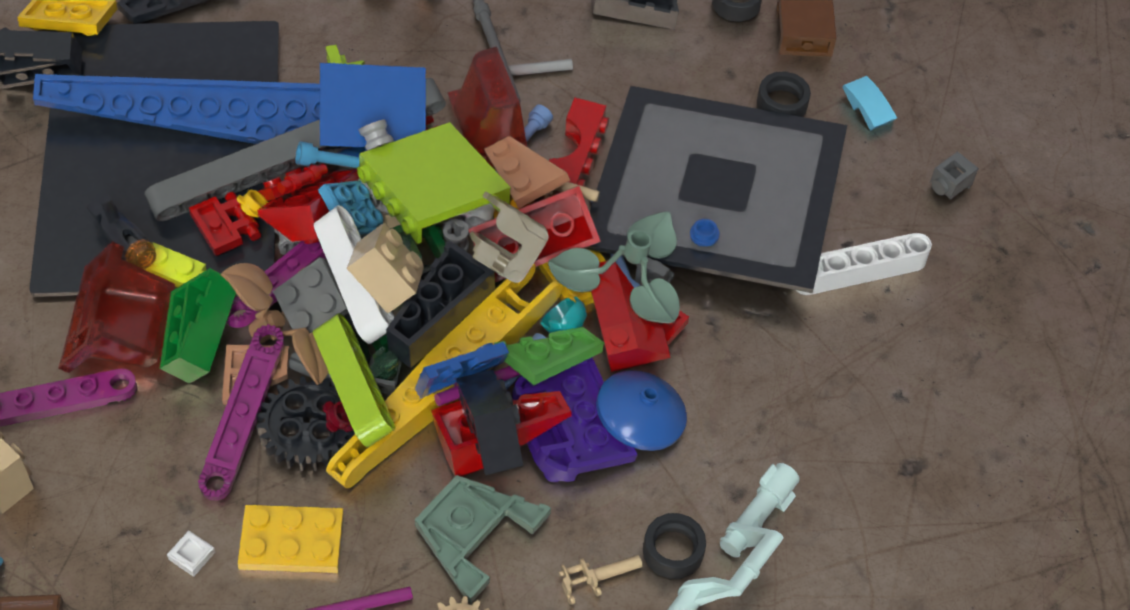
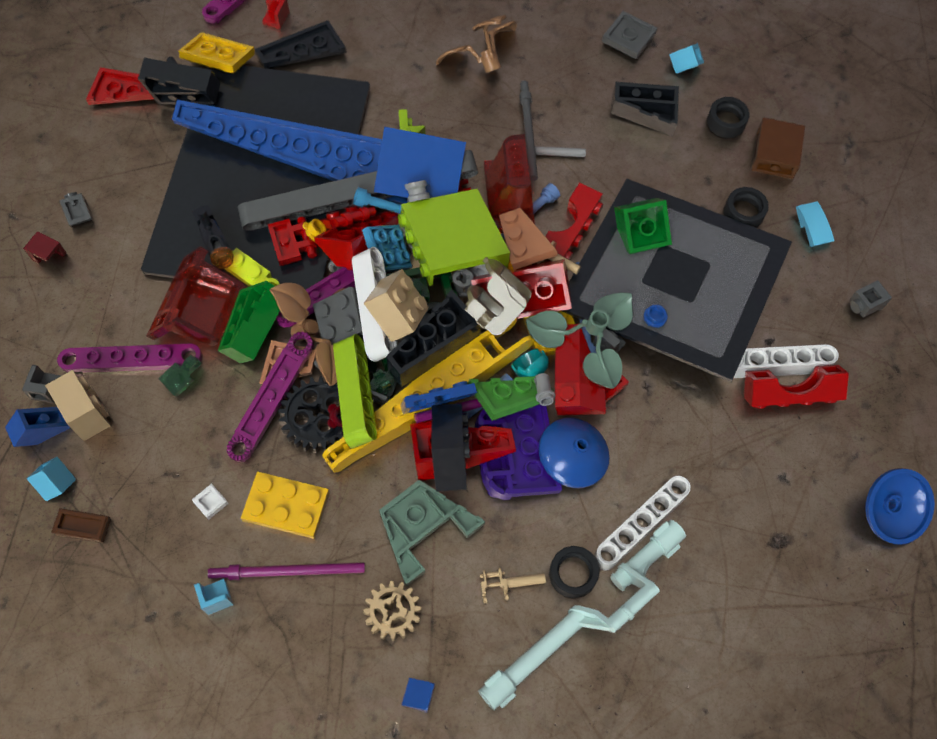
camera: 15 degrees right, 10 degrees up
none -> clear green plate [158,355,202,396]
none -> light grey pin [534,373,555,406]
none -> white beam [594,476,691,571]
none -> green slope [614,198,672,254]
none -> red arch [744,365,849,409]
none -> blue dish [865,468,935,544]

